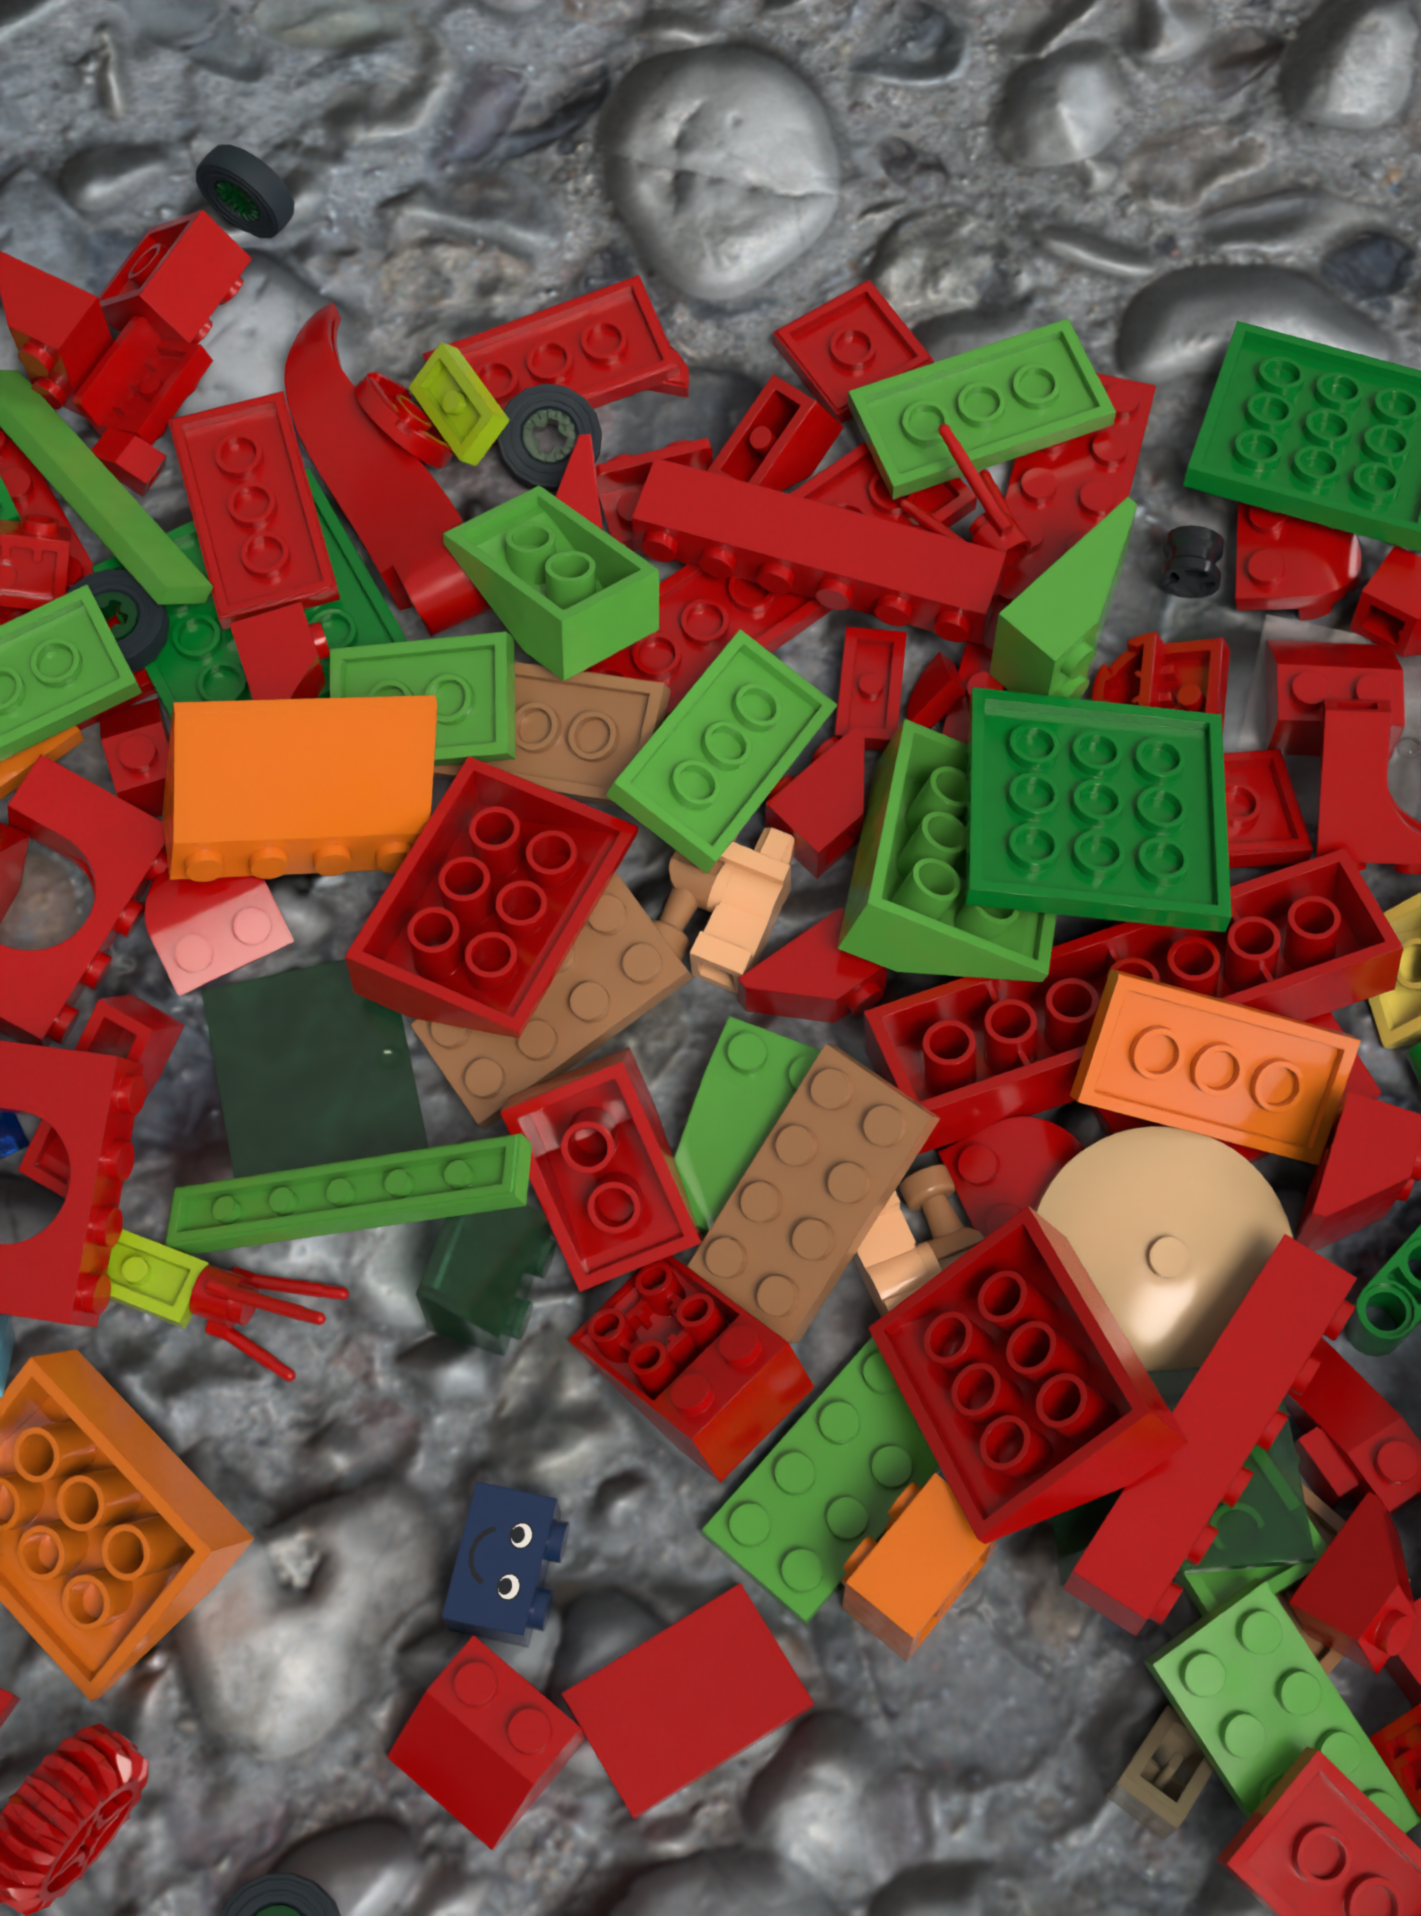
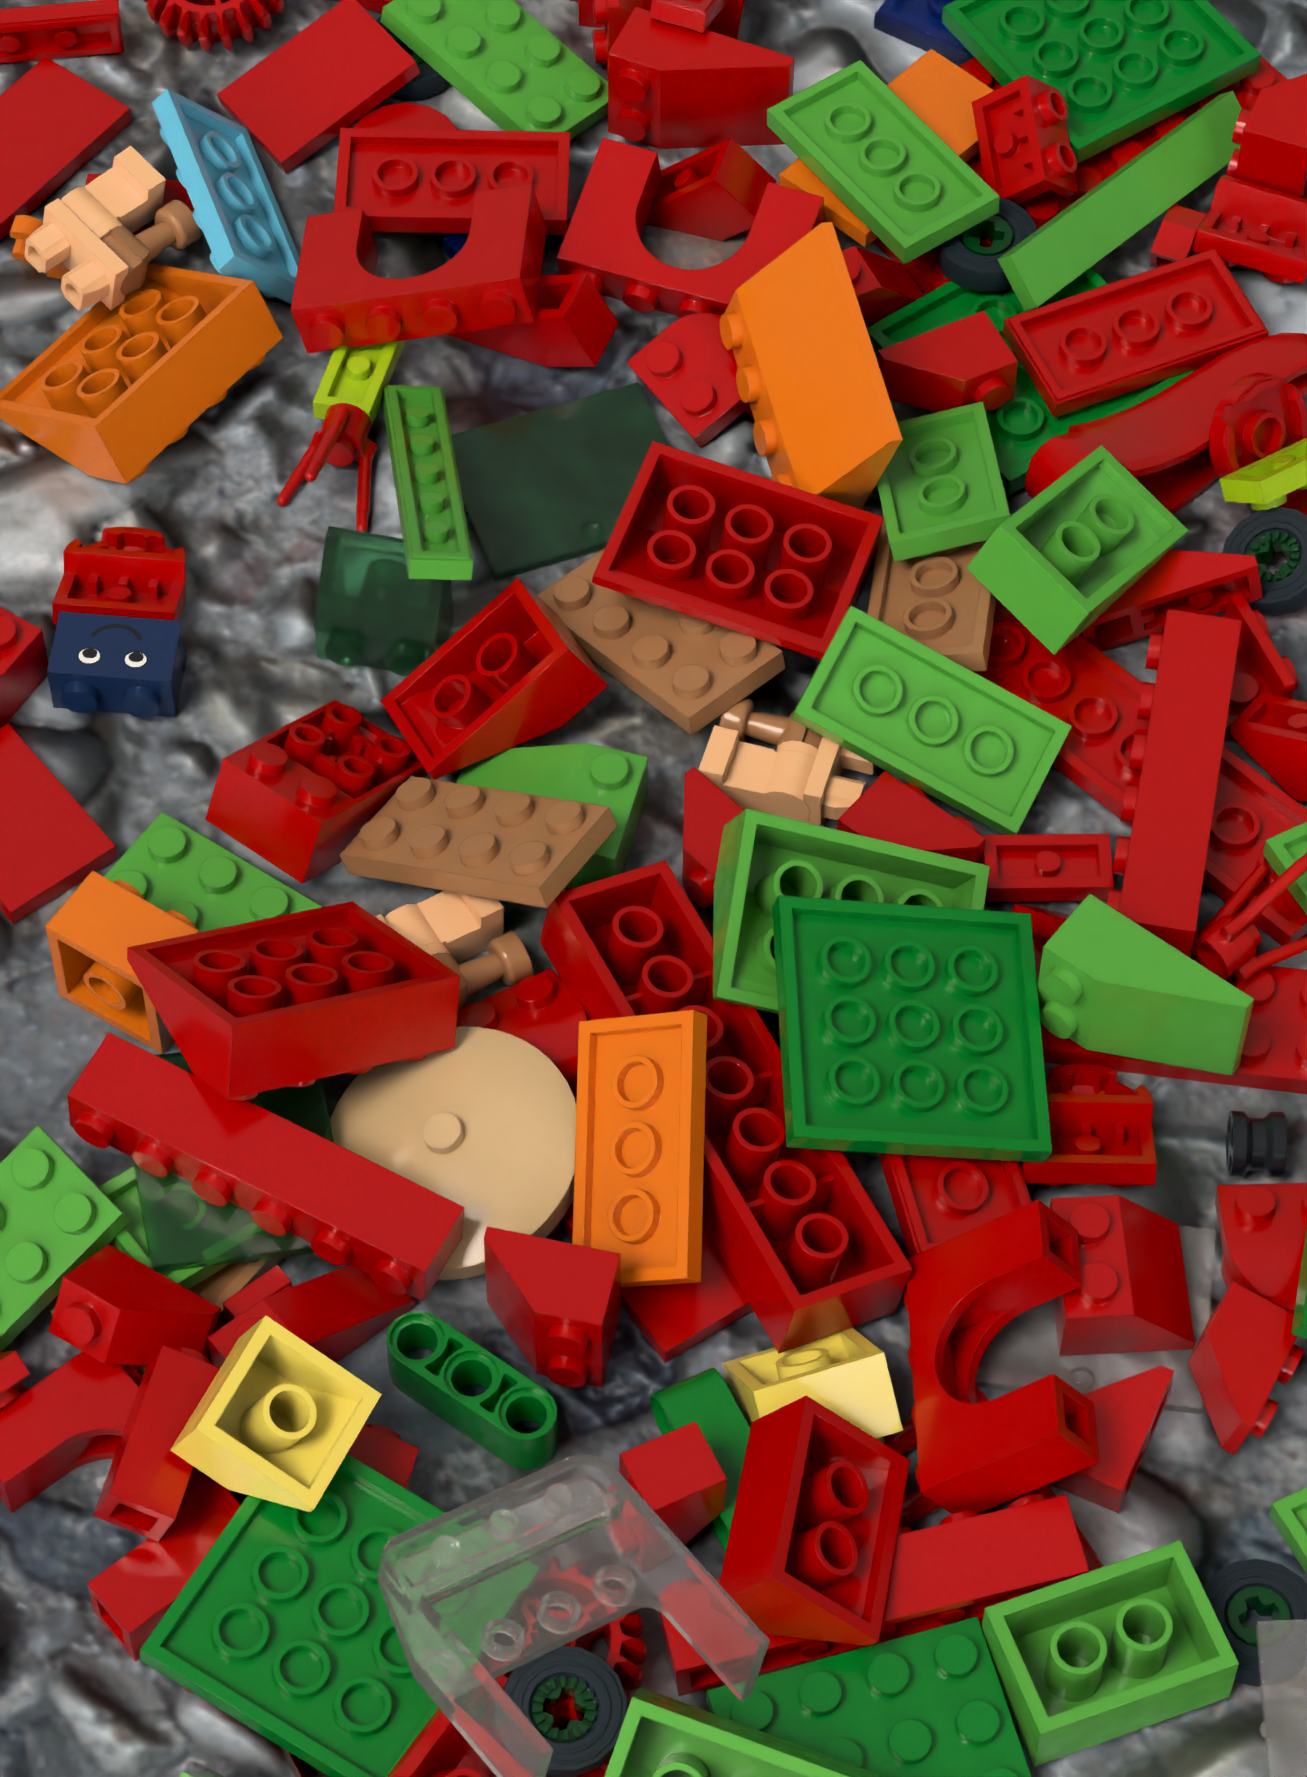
camera: 80 degrees right, 10 degrees down
none -> red slope [52,527,186,625]

